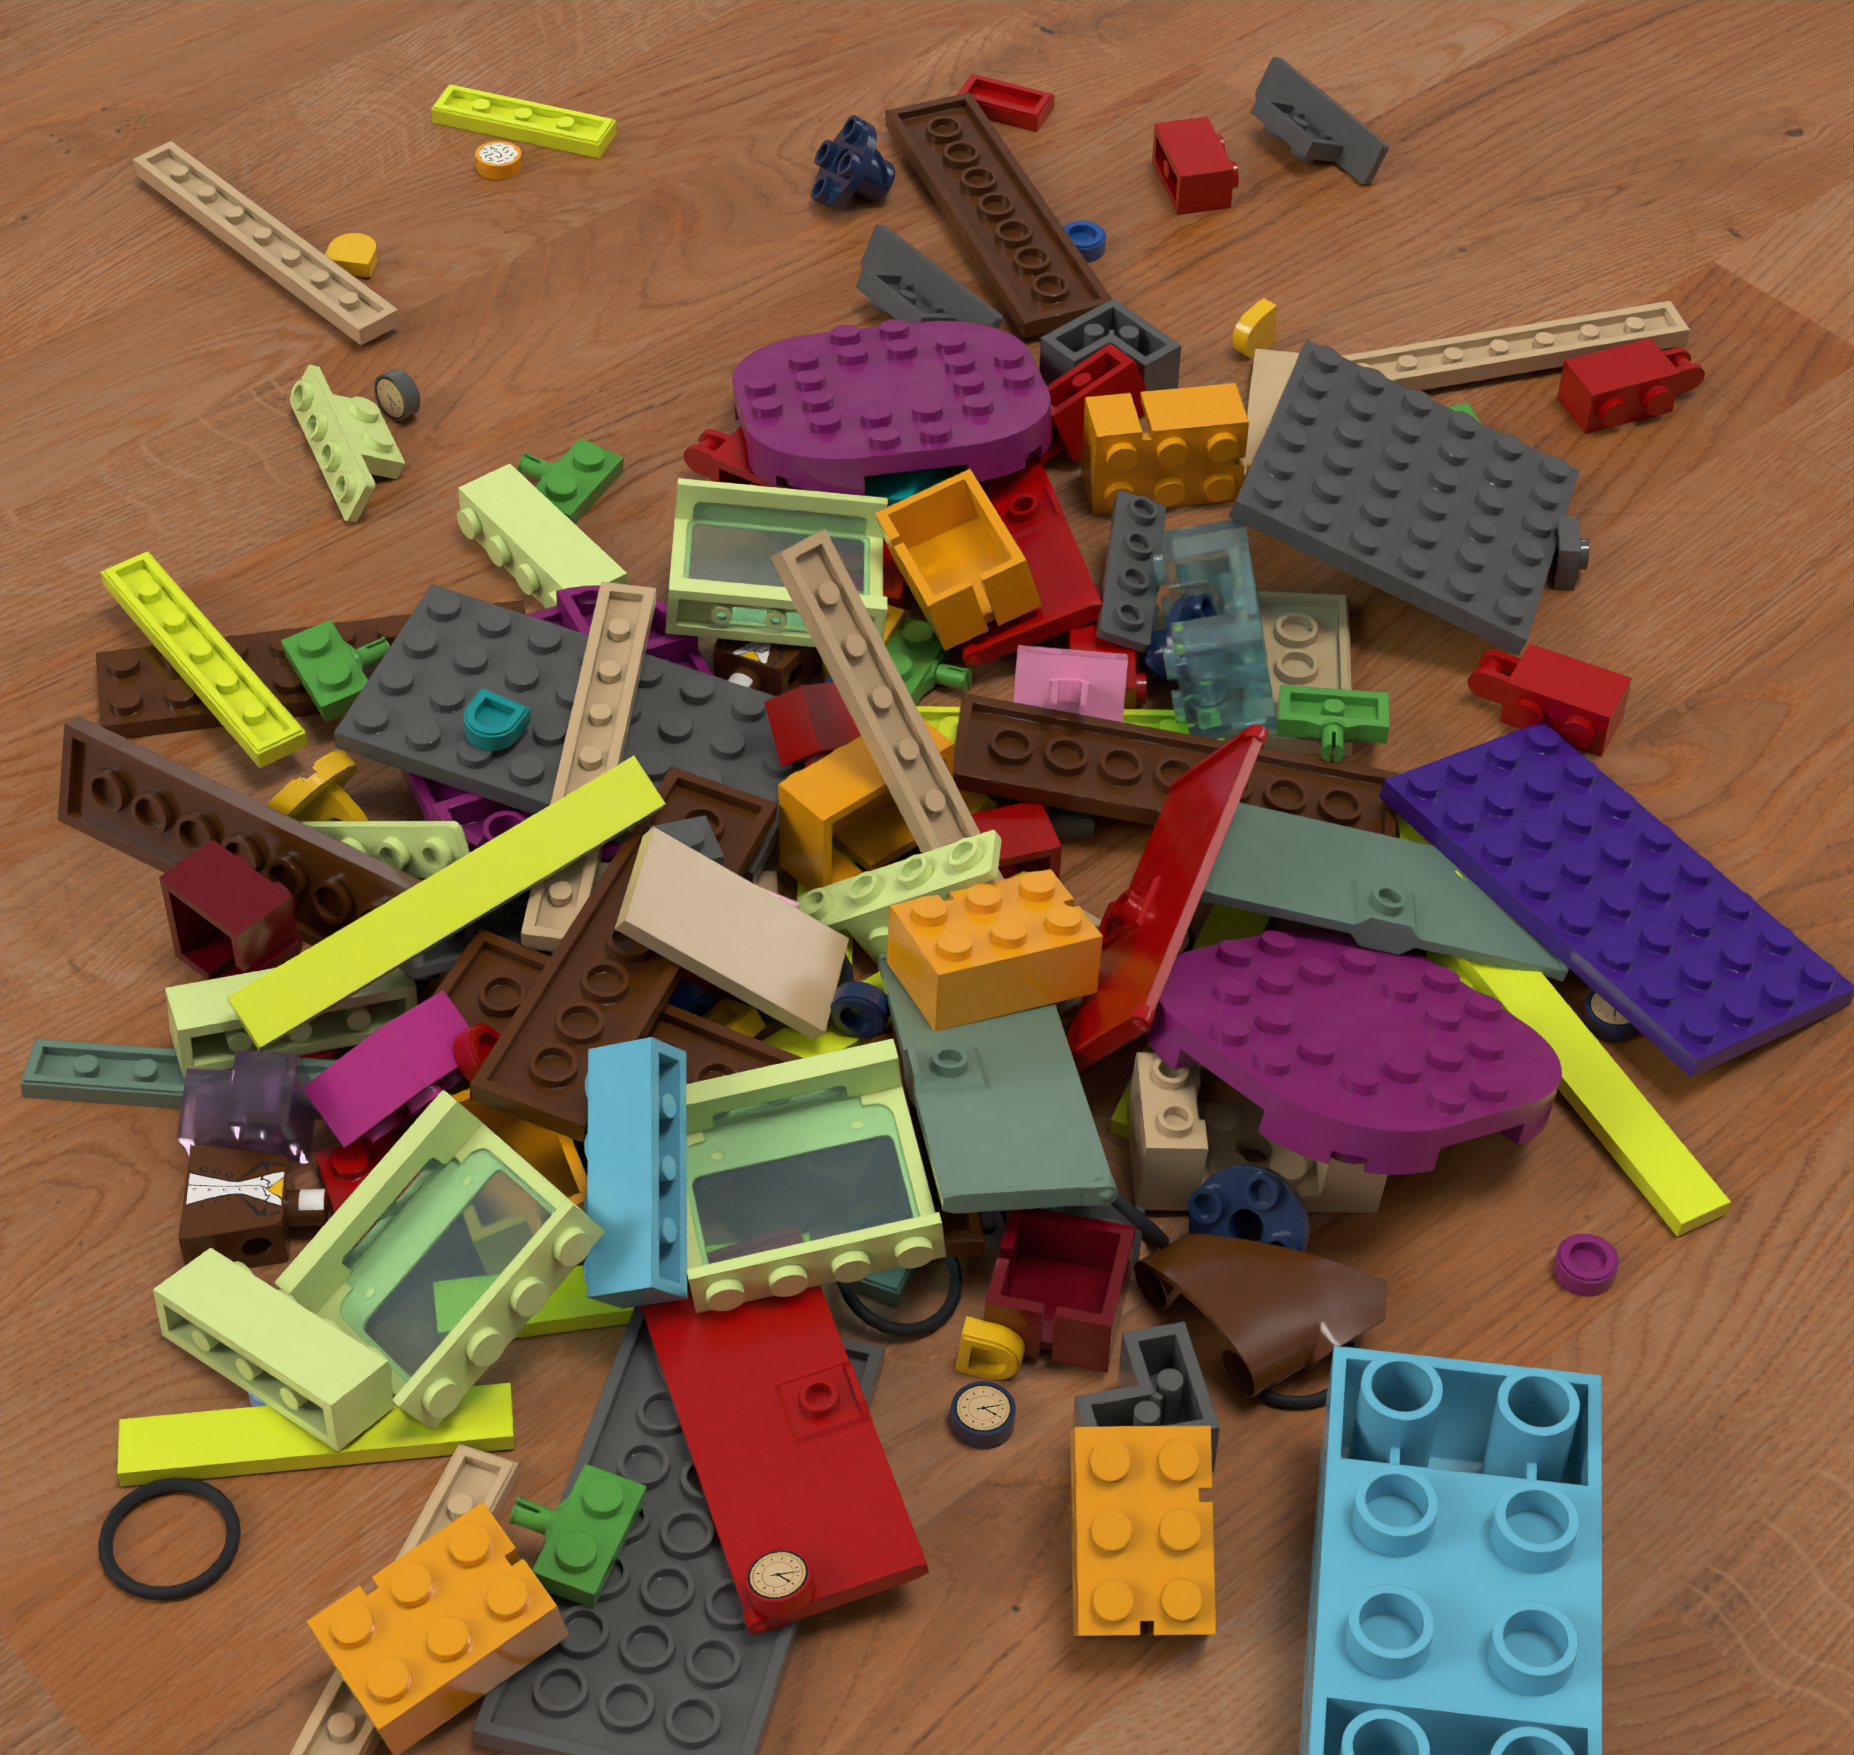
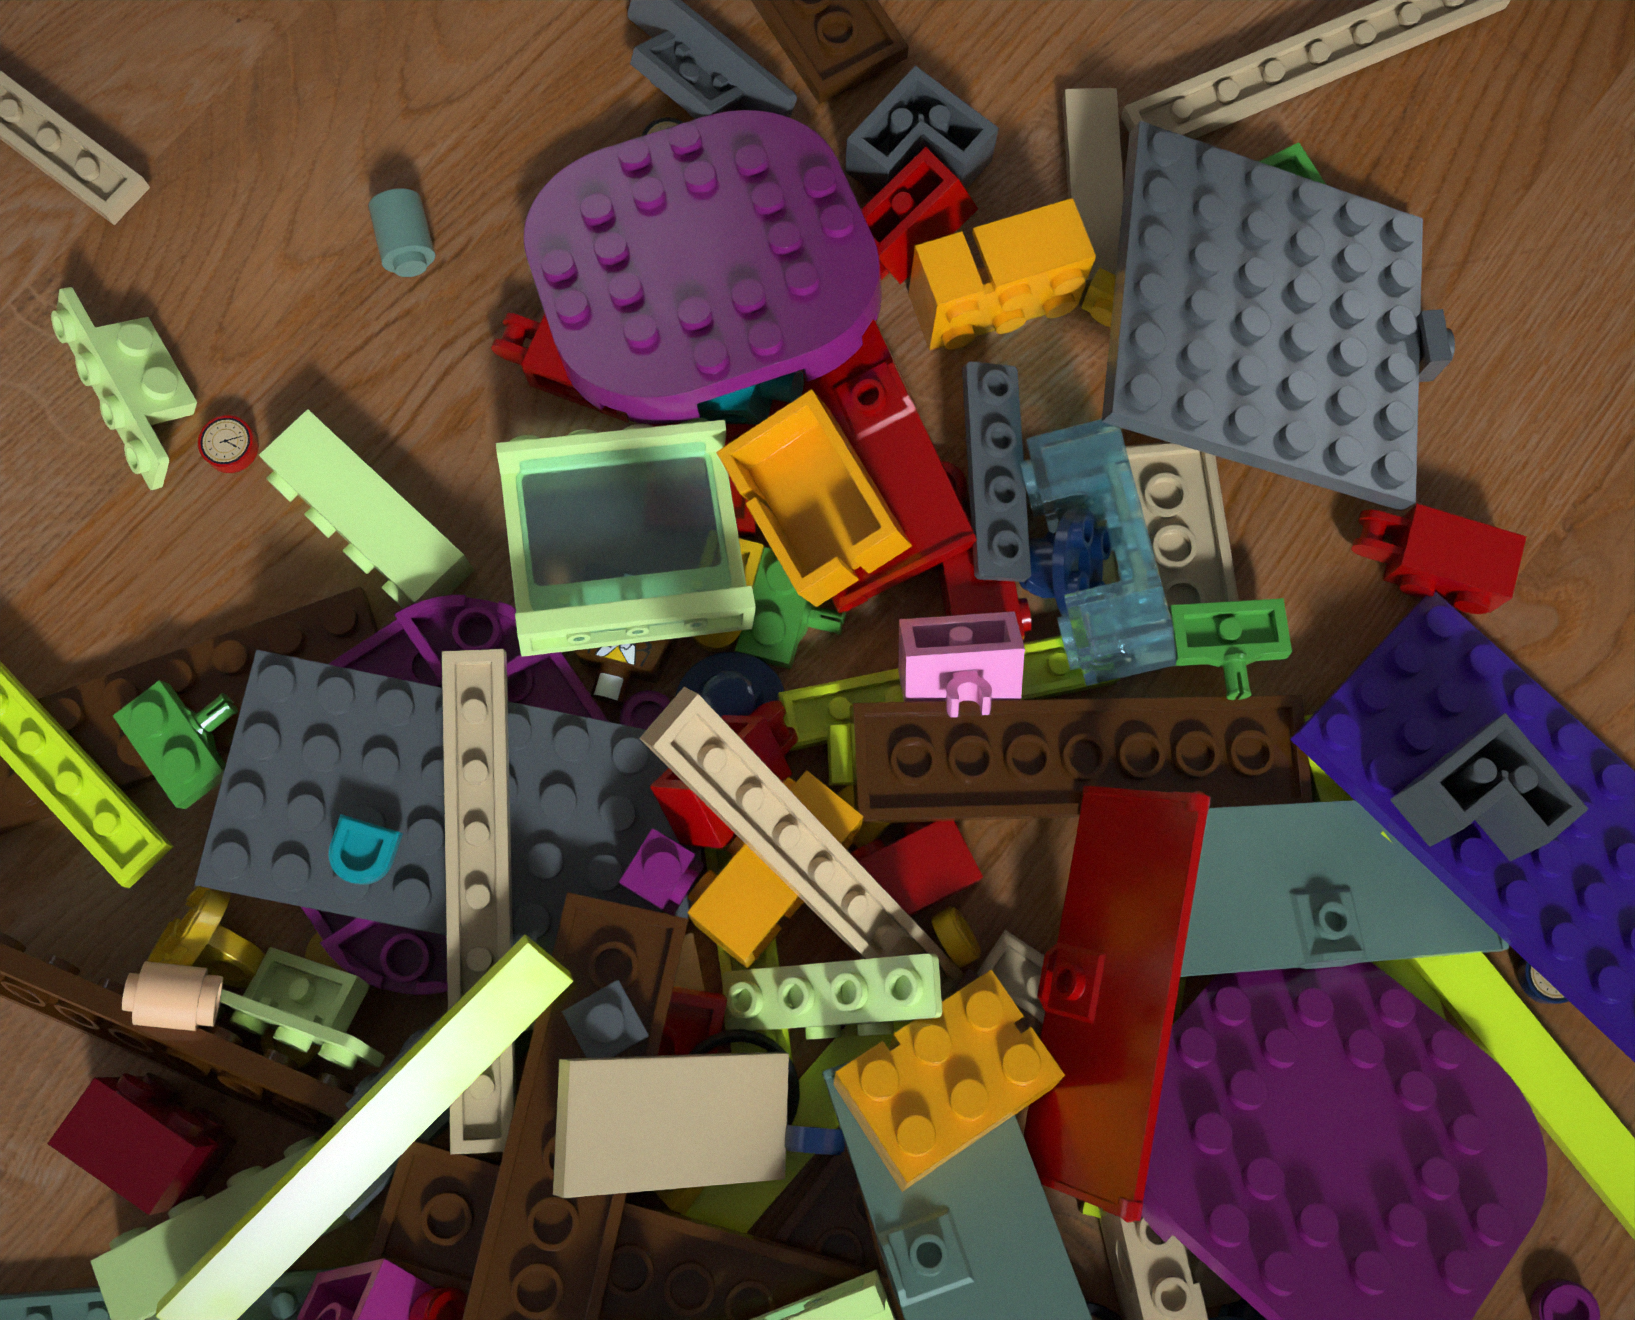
camera: 10 degrees left, 30 degrees up
yellow tile [325,233,378,278] -> none
tile [374,369,420,422] -> none
bright green plate [517,438,624,524] -> none
yellow tile [1232,298,1277,359] -> none
red brick [1557,338,1705,434] -> none
none -> light nougat brick [122,961,223,1031]
none -> tile [198,415,259,473]
none -> sand green brick [368,188,436,277]
none -> magenta brick [619,828,705,915]
none -> dark grey brick [1390,713,1588,861]

